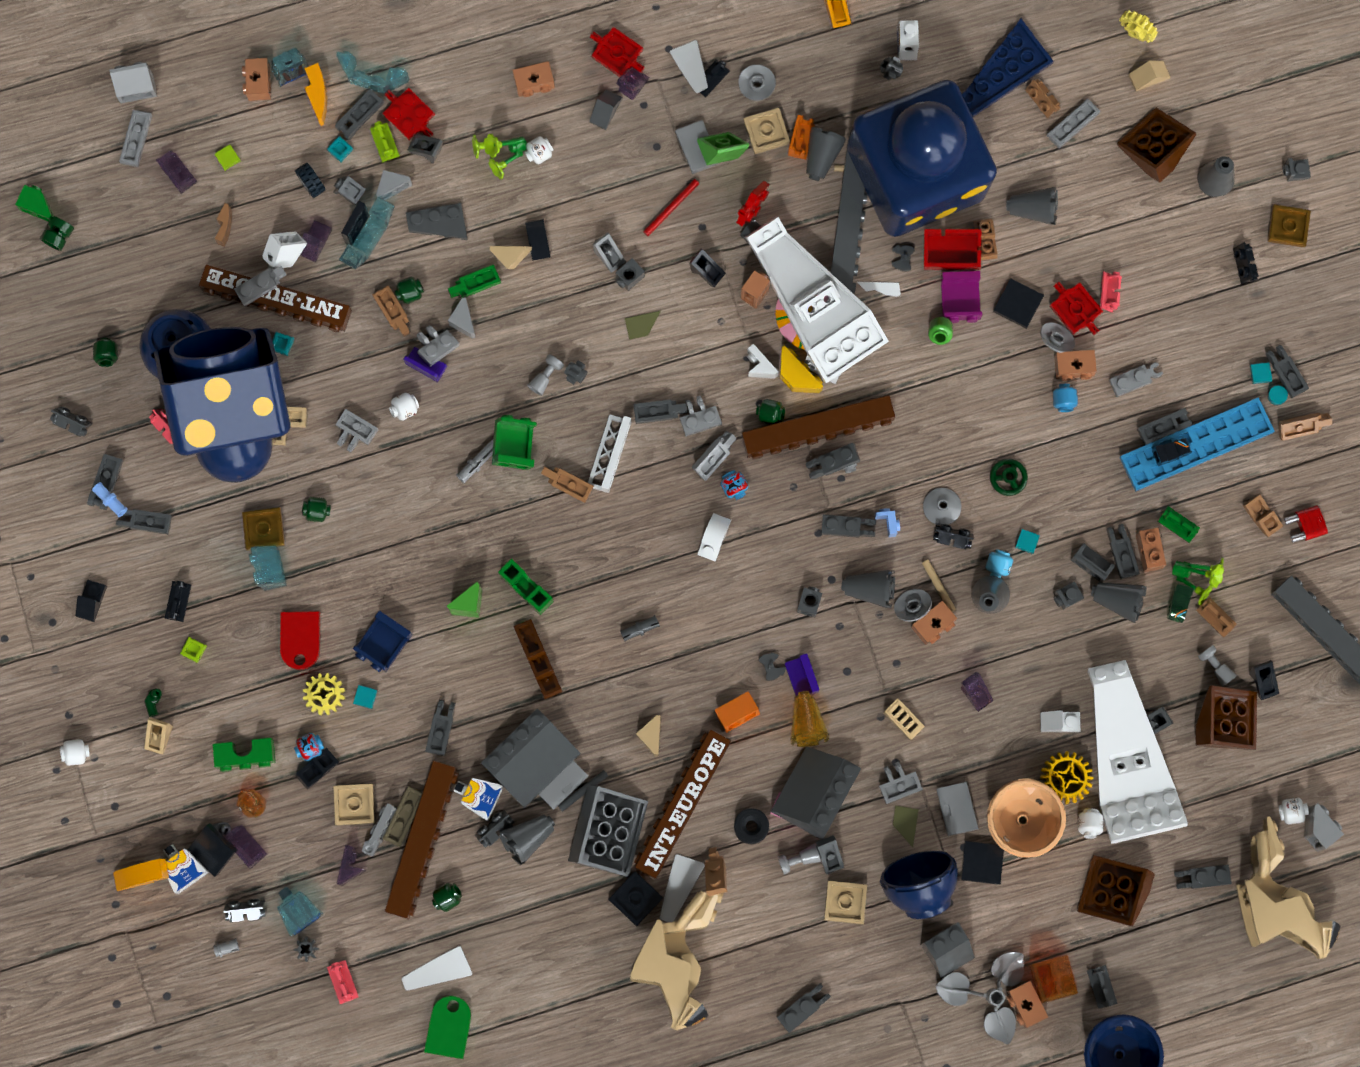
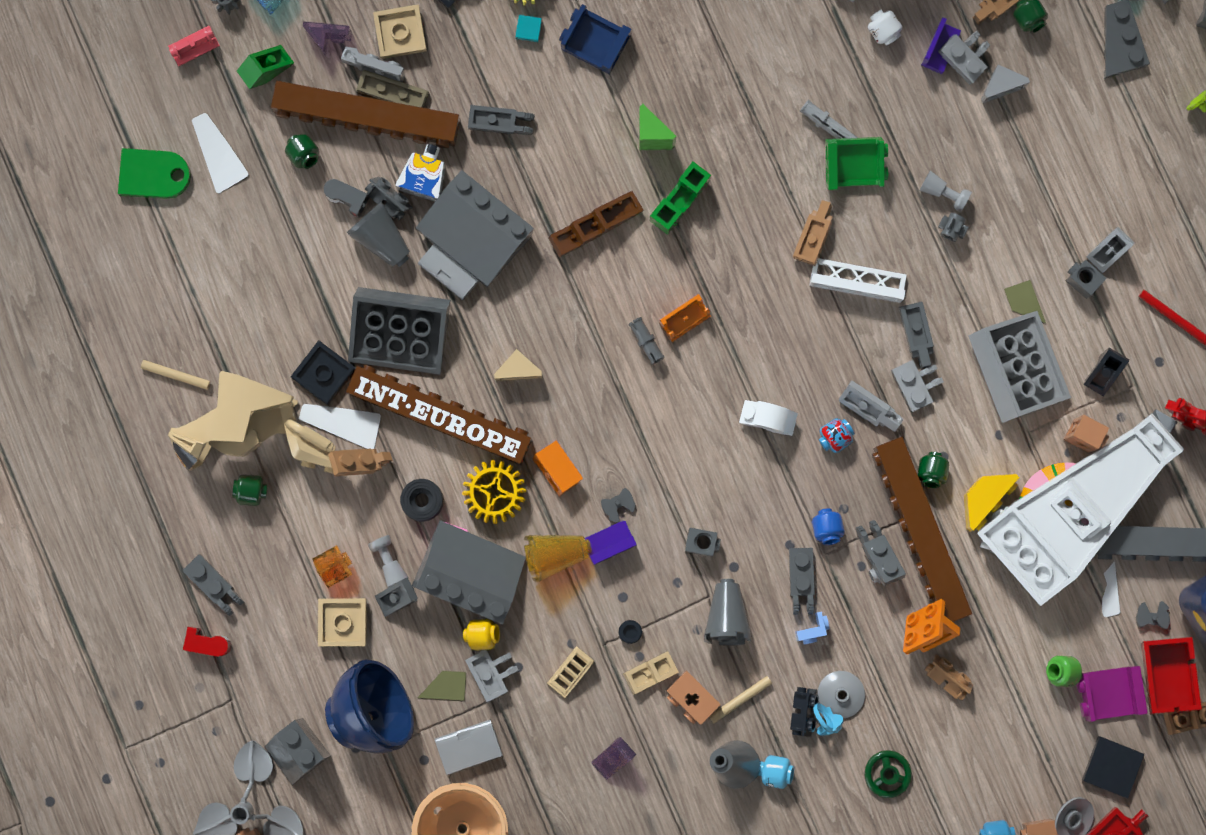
camera: 85 degrees right, 5 degrees up
green hinge [448,265,501,298] -> none
tan slope [490,246,532,269] -> none
black slope [525,219,551,261] -> none
dark grey bar [558,770,608,812] -> none
white slope [747,344,778,379] -> none
light grey dish [894,589,932,622] -> none
black tile [961,841,1004,885] -> none
teal tile [1015,529,1040,554] -> none
none -> tan bar [141,360,210,390]
none -> red leg [183,627,231,656]
none -> dark green head [232,474,267,506]
none -> green slope [237,45,294,89]
none -> clear orange brick [312,545,353,588]
none -> dark grey leg [323,179,370,218]
none -> yellow gear [462,460,526,524]
none -> yellow head [463,619,500,650]
none -> black tile [618,620,642,644]
none -> tan slope [623,651,679,695]
none -> orange hinge [659,294,711,342]
none -> blue head [812,508,845,545]
none -> medium azure piece [813,703,844,736]
none -> orange bracket [903,599,960,655]
none -> medium nougat hinge [924,654,973,701]
none -> light grey slope [968,311,1071,423]

